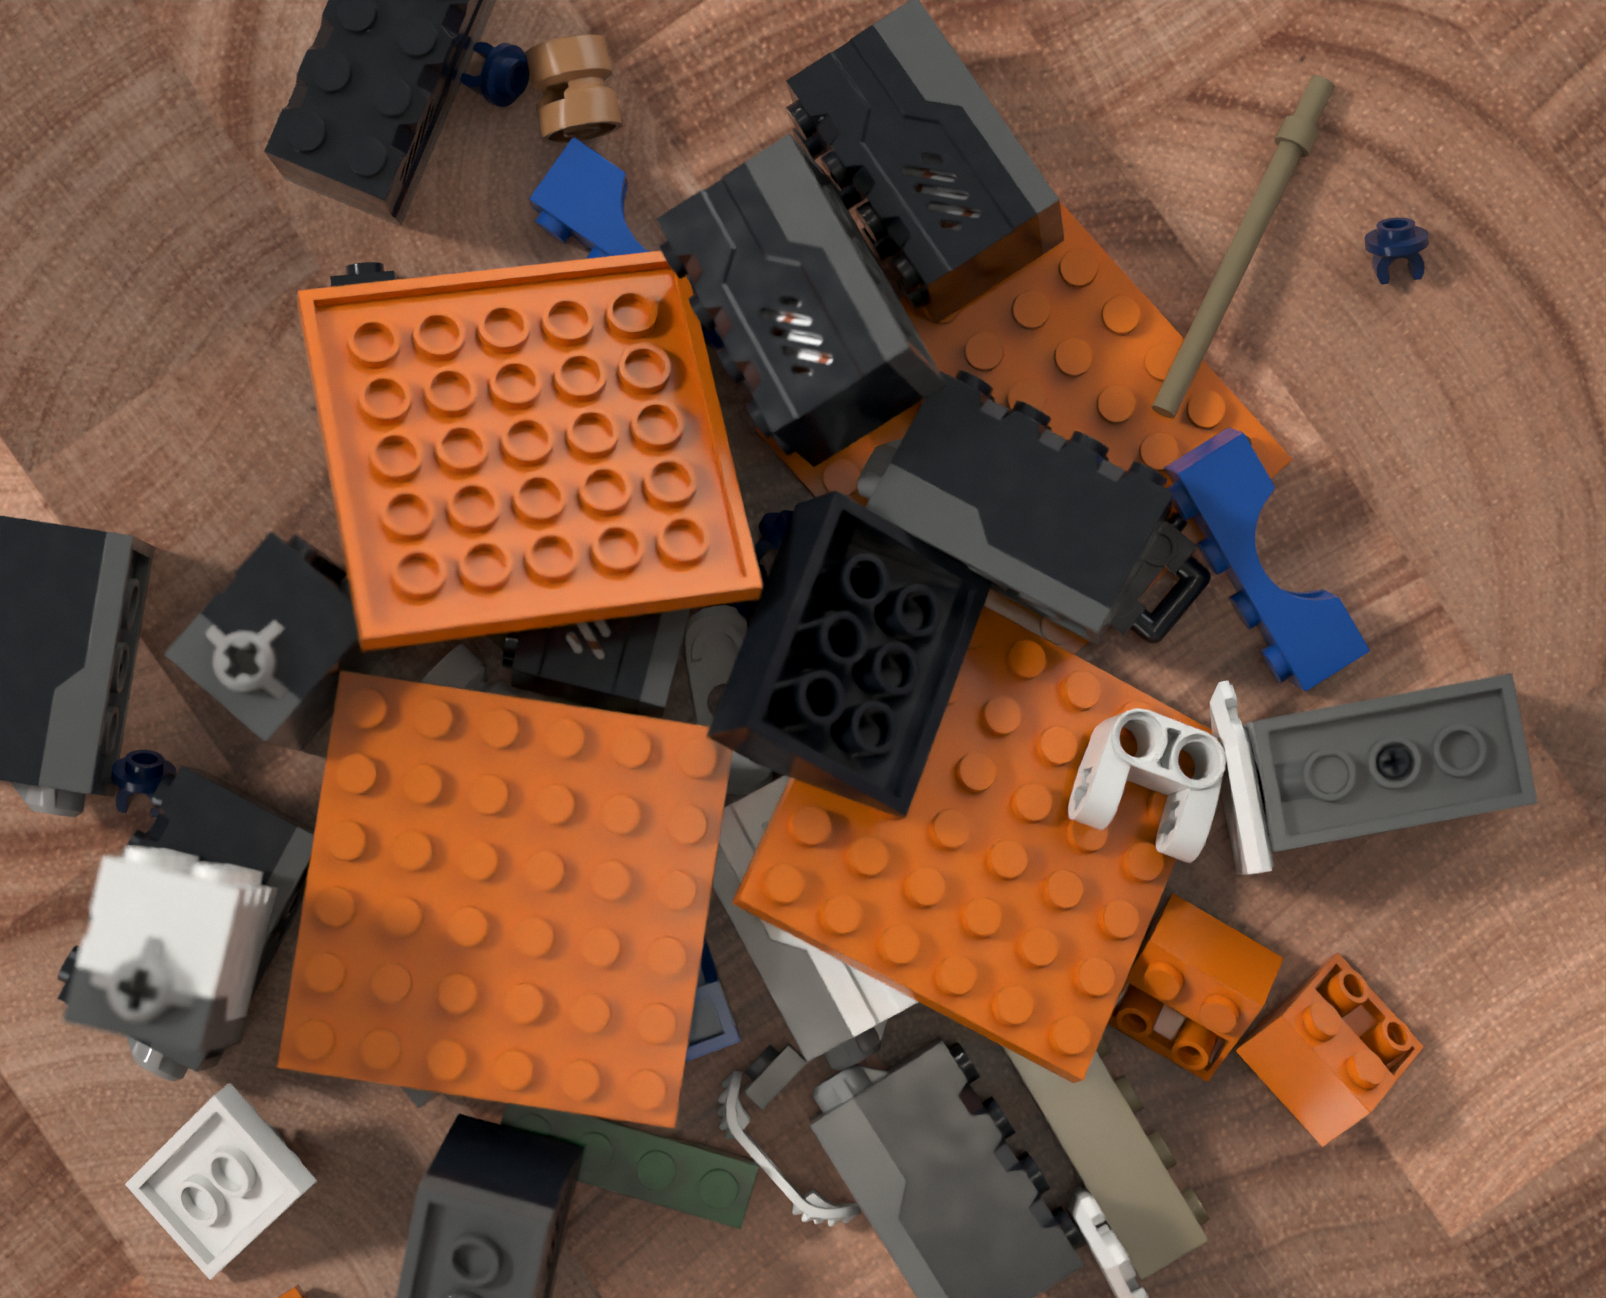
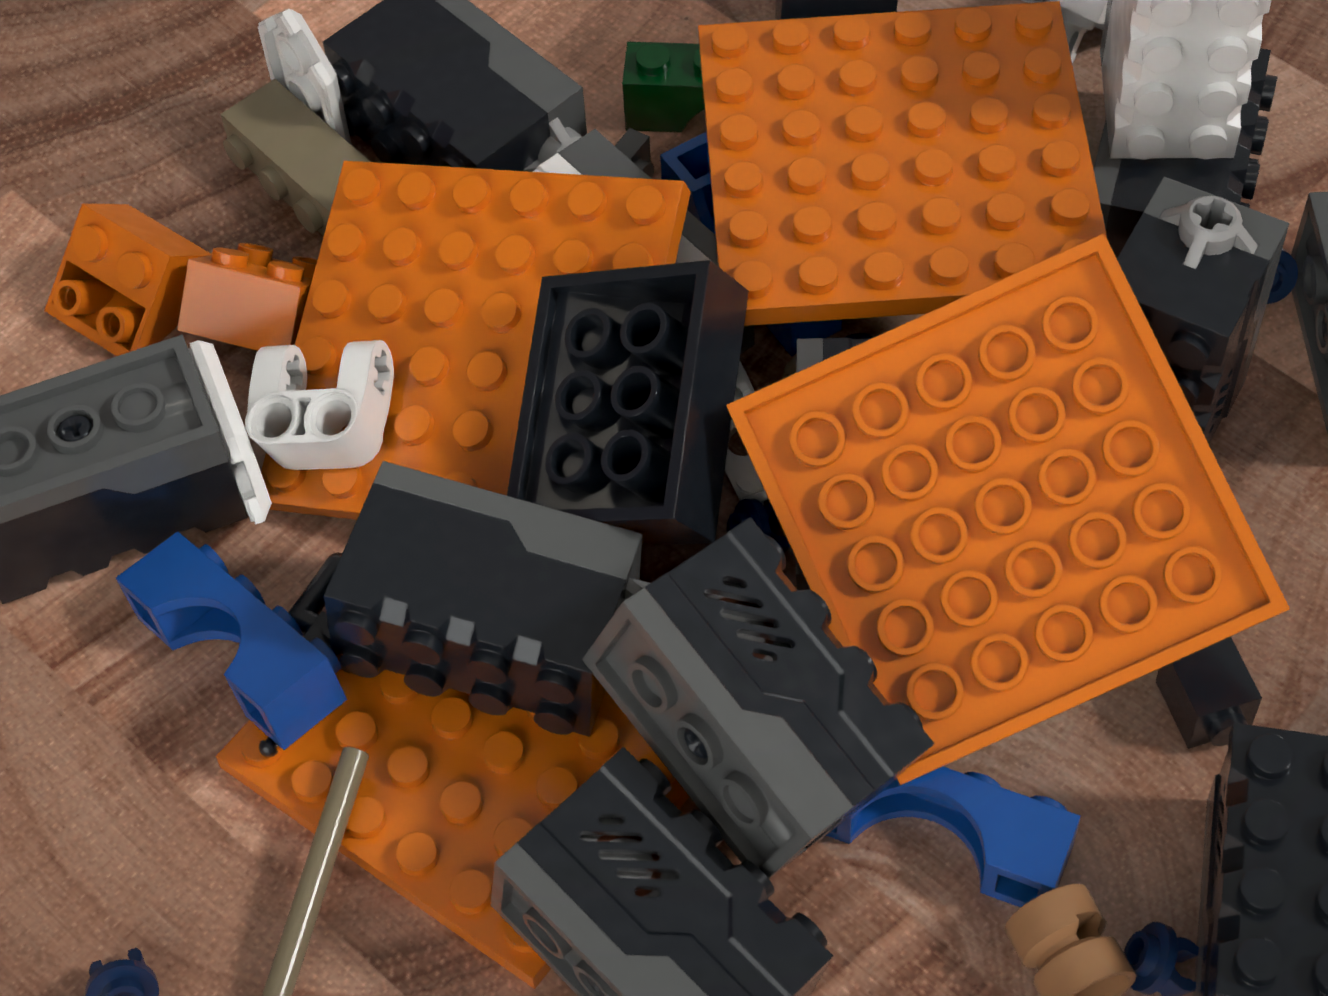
camera: 170 degrees right, 30 degrees down
white piece [717,1070,861,1227] -> none

